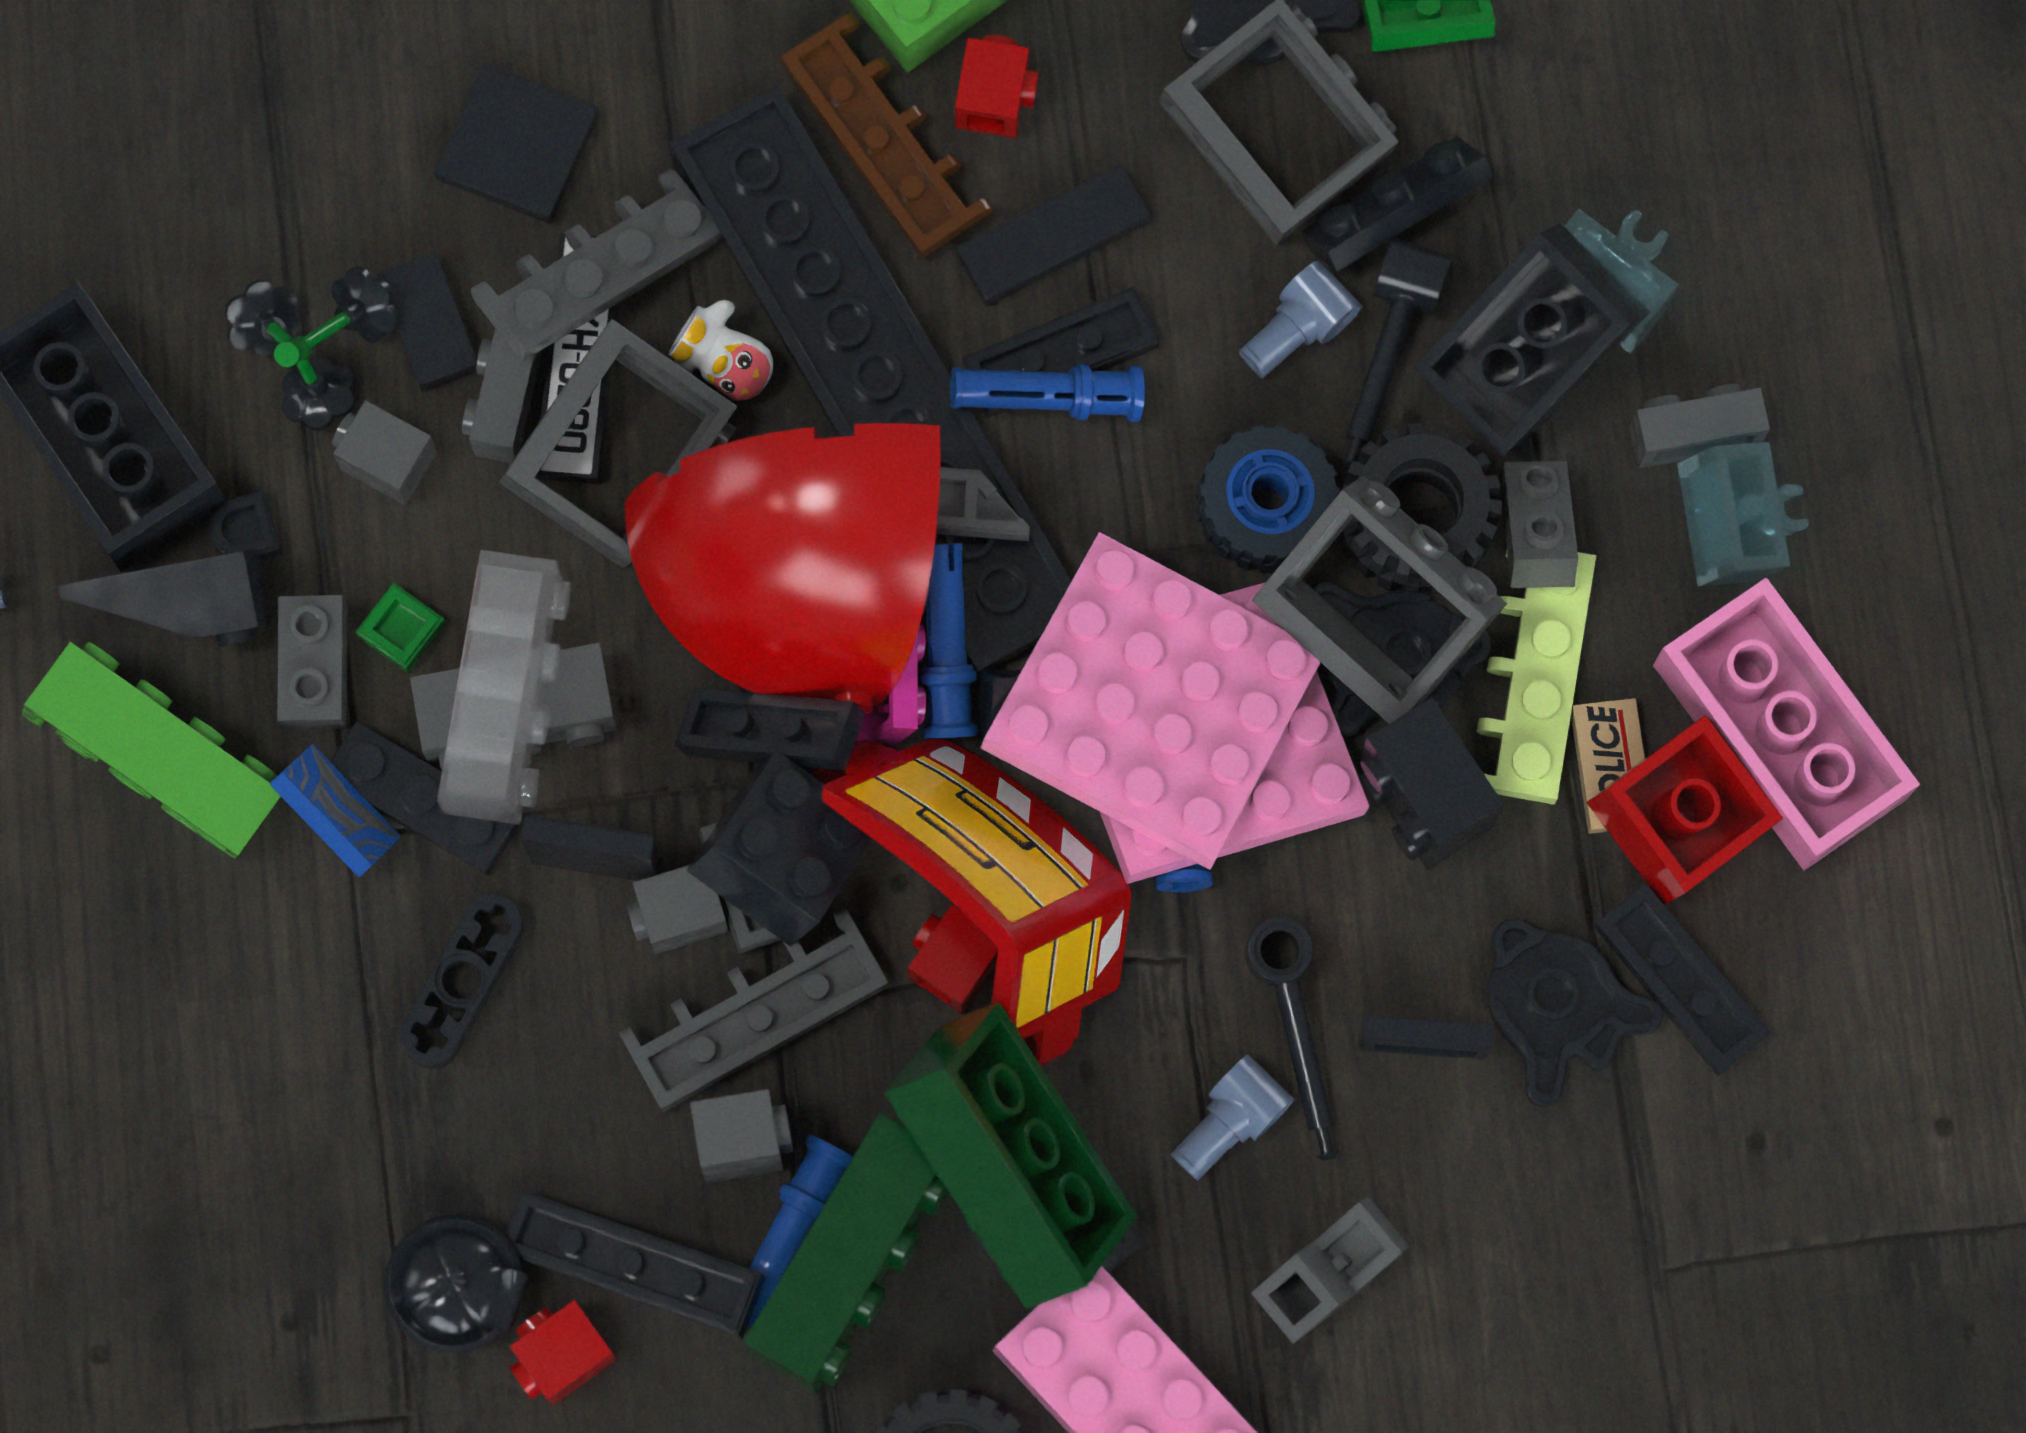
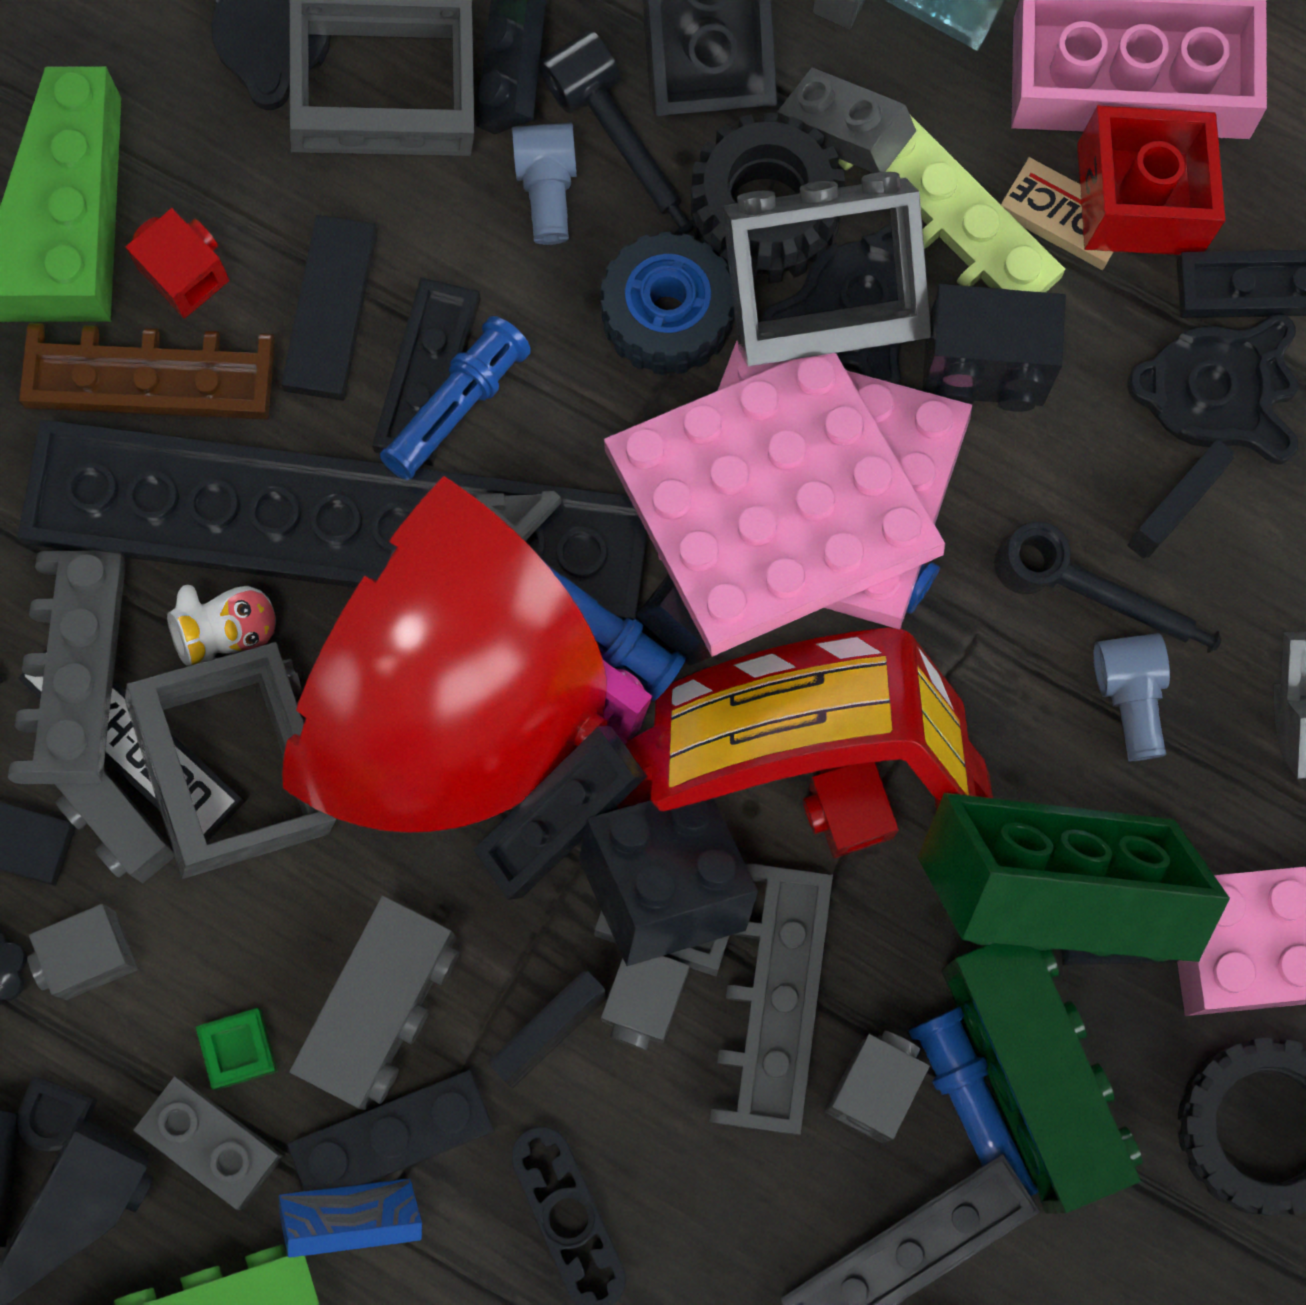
camera: 50 degrees left, 0 degrees up
clear brick [437,550,571,825] -> none

